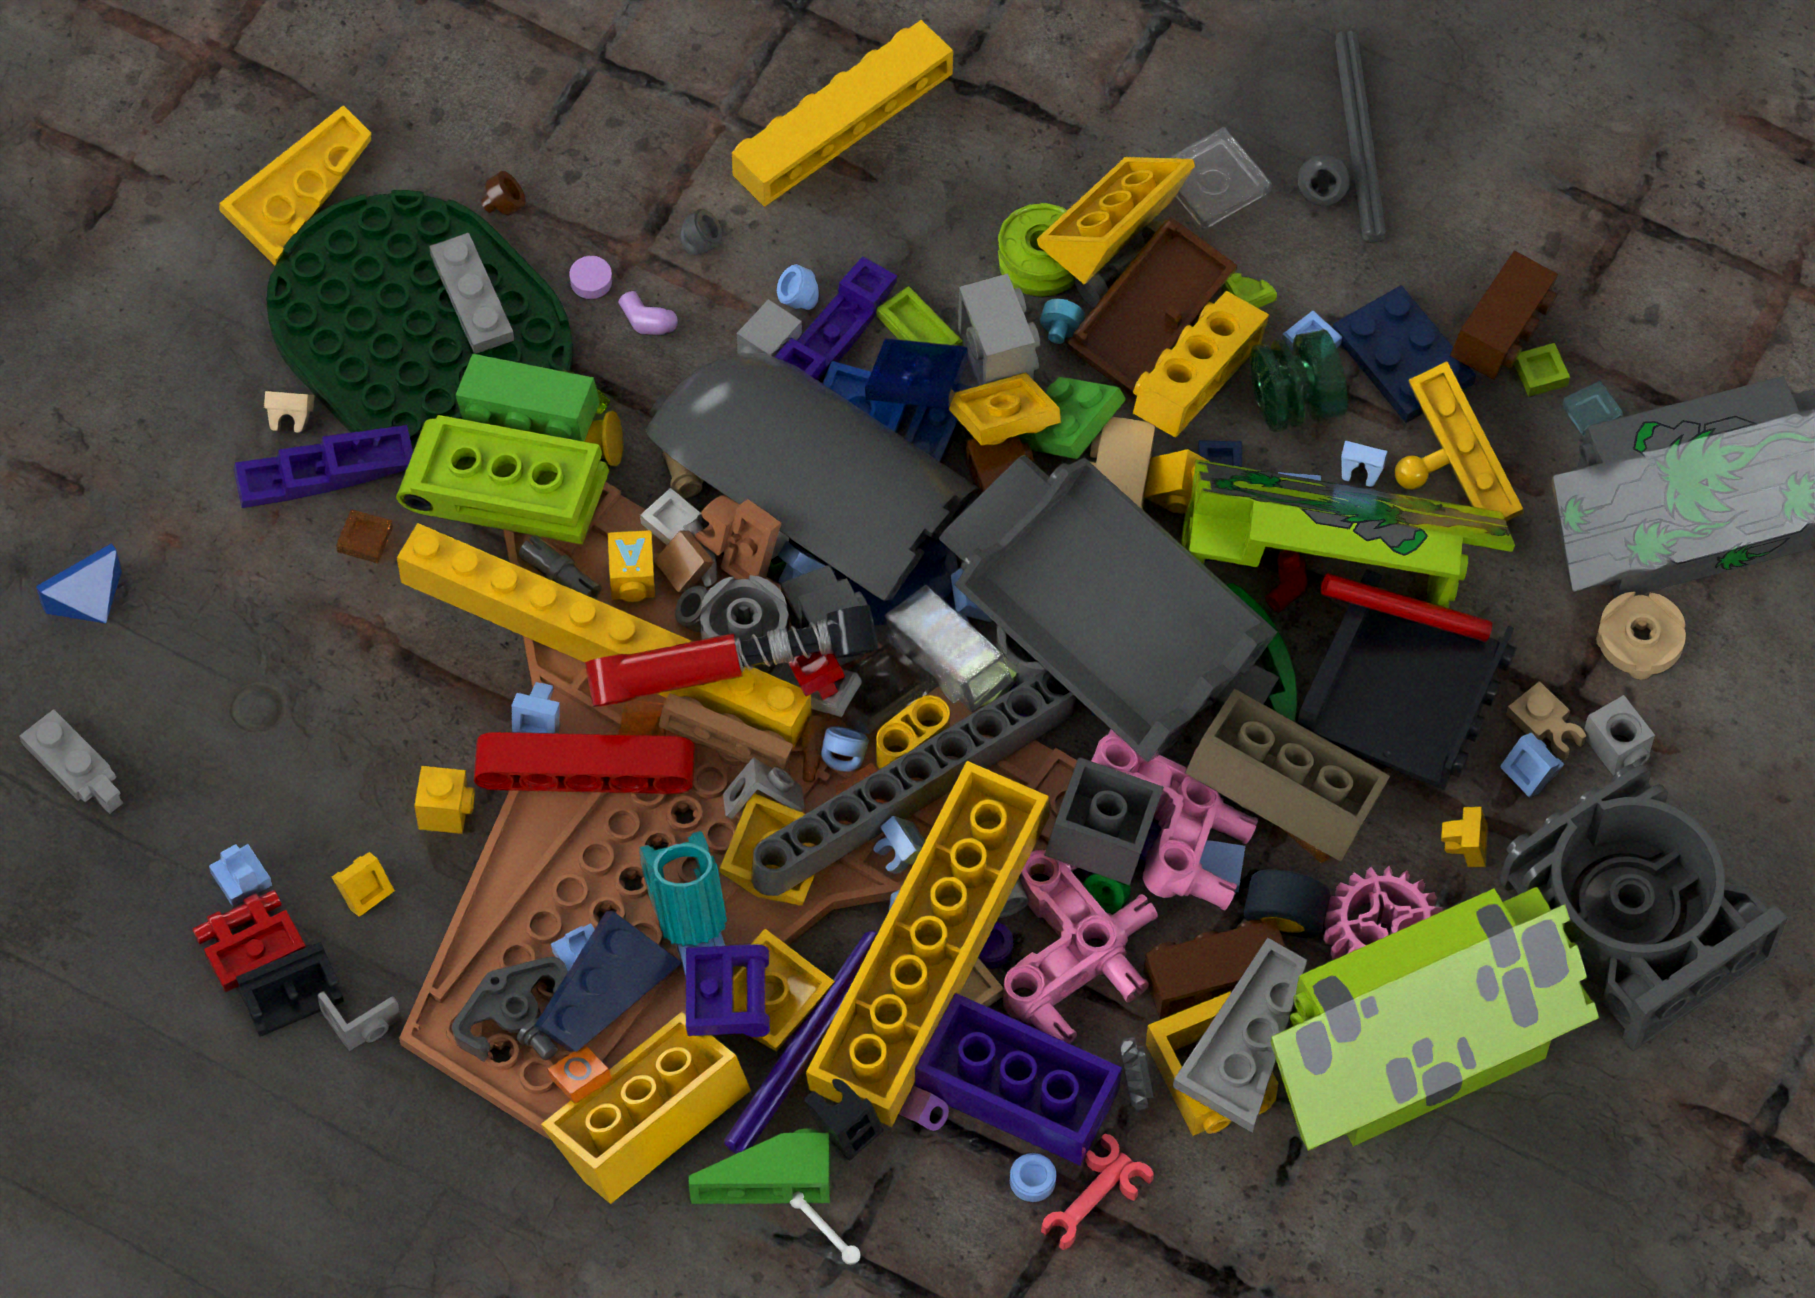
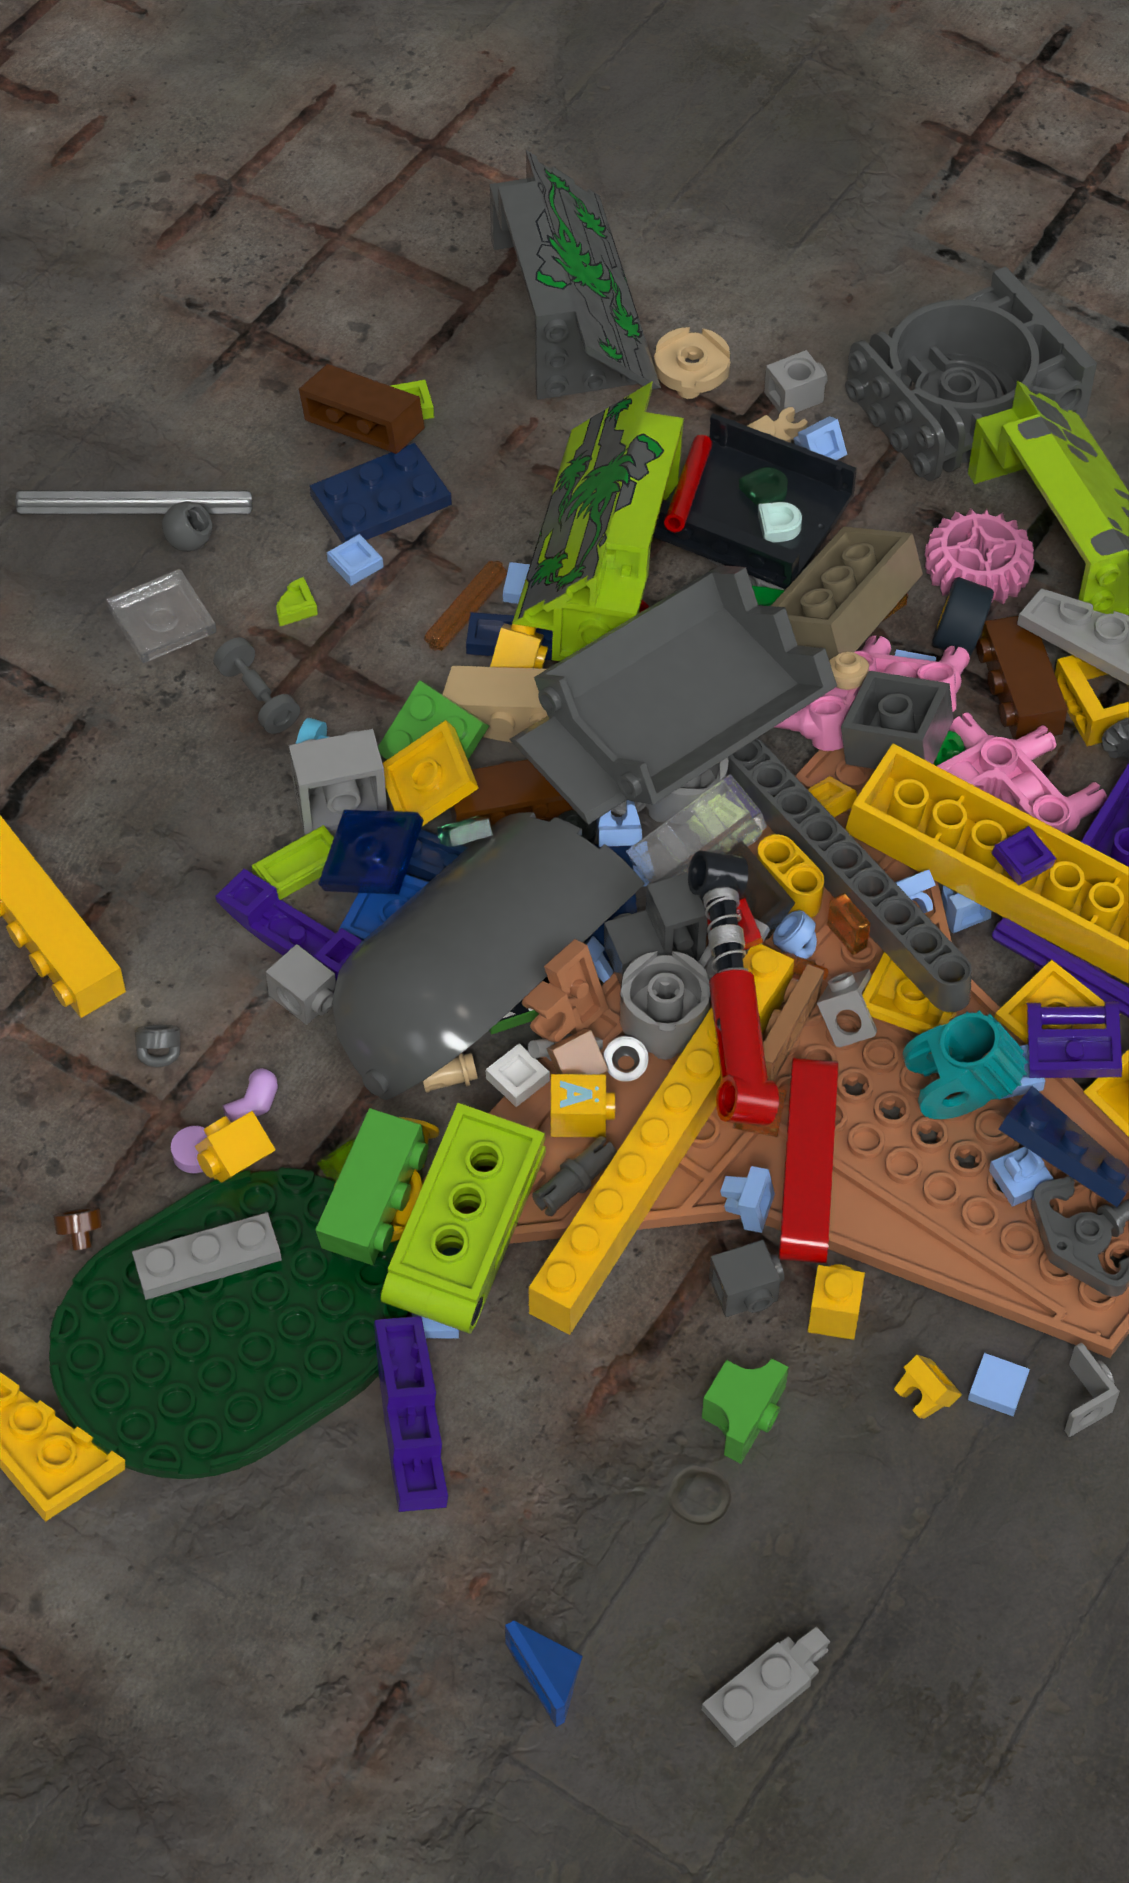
camera: 85 degrees left, 5 degrees down
red plate [192,890,306,993] -> none
light blue tile [209,844,272,907] -> none
black hinge [236,942,344,1037] -> none
tan tile [264,391,315,432] -> none
clear orange tile [336,509,393,563] -> none
light blue tile [777,264,819,310] -> none
lime wheel [998,203,1075,297] -> none
yellow slope [1037,157,1195,285] -> none
reddish brown container [1067,216,1238,397] -> none
yellow brick [1133,291,1269,438] -> none
clear green wheel [1250,328,1348,433] -> none
light blue tile [1341,441,1389,487] -> none
yellow plate [1395,361,1524,522] -> none
yellow tile [1441,807,1488,867] -> none
clear light blue tile [1562,381,1623,438] -> none
none -> yellow brick [195,1111,276,1183]
none -> clear orange axle [424,561,508,651]
none -> tile [437,816,493,847]
none -> bright green brick [702,1359,789,1464]
none -> dark grey brick [709,1240,785,1318]
none -> clear green tile [739,467,788,507]
none -> light aqua tile [758,502,802,543]
none -> yellow tile [807,776,857,818]
none -> tan plate [829,652,869,690]
none -> light blue tile [968,1353,1030,1416]
none -> dark purple tile [992,826,1056,886]

